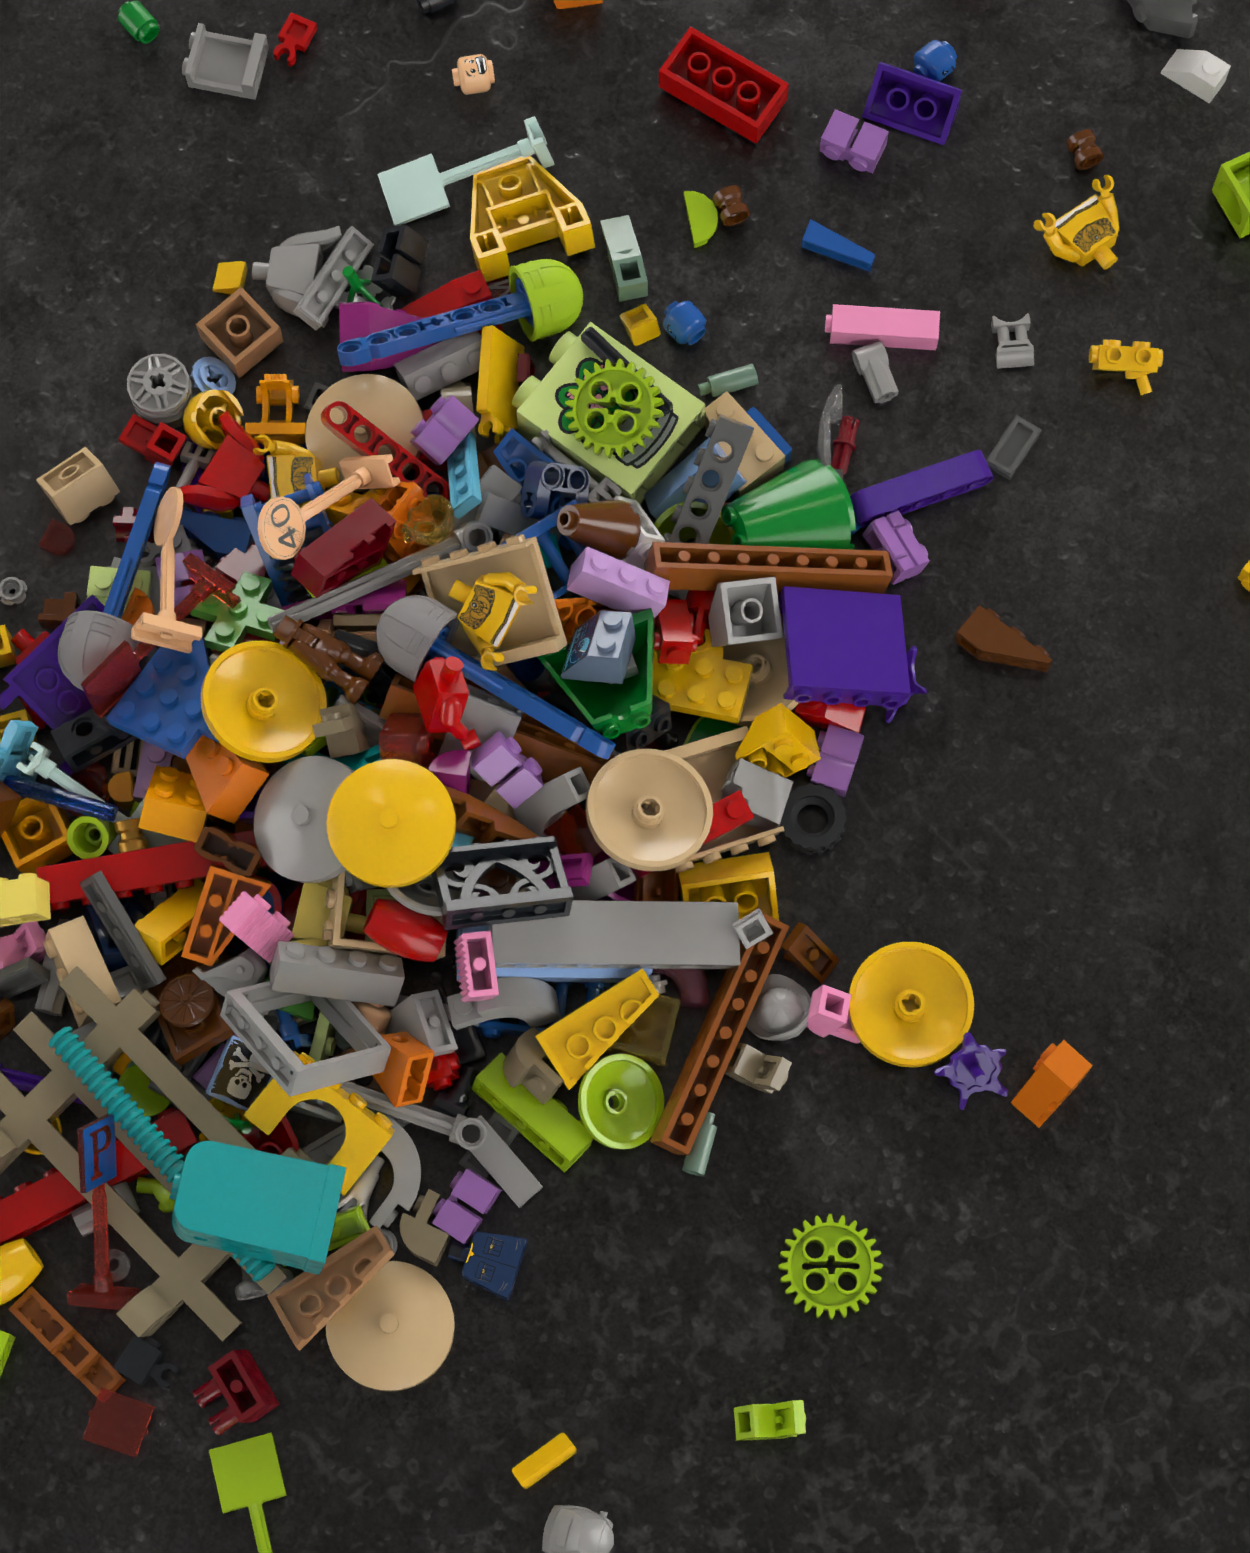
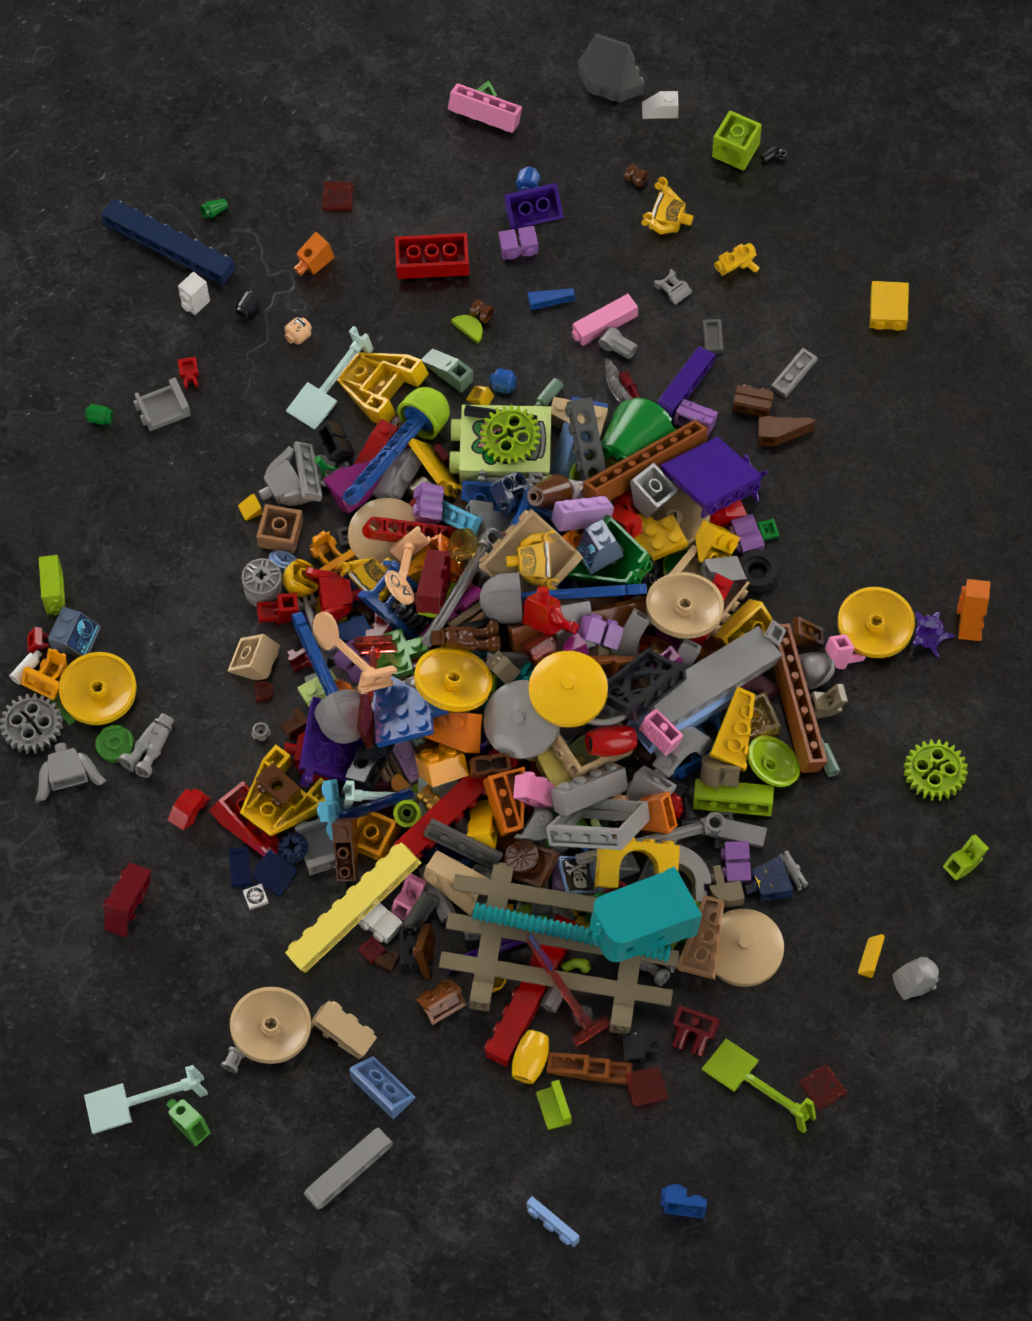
camera: 35 degrees left, 10 degrees down
none -> reddish brown brick [733,384,774,417]
none -> green tile [757,518,779,541]
none -> light grey tile [770,348,818,398]
none -> light grey pin [778,851,809,890]

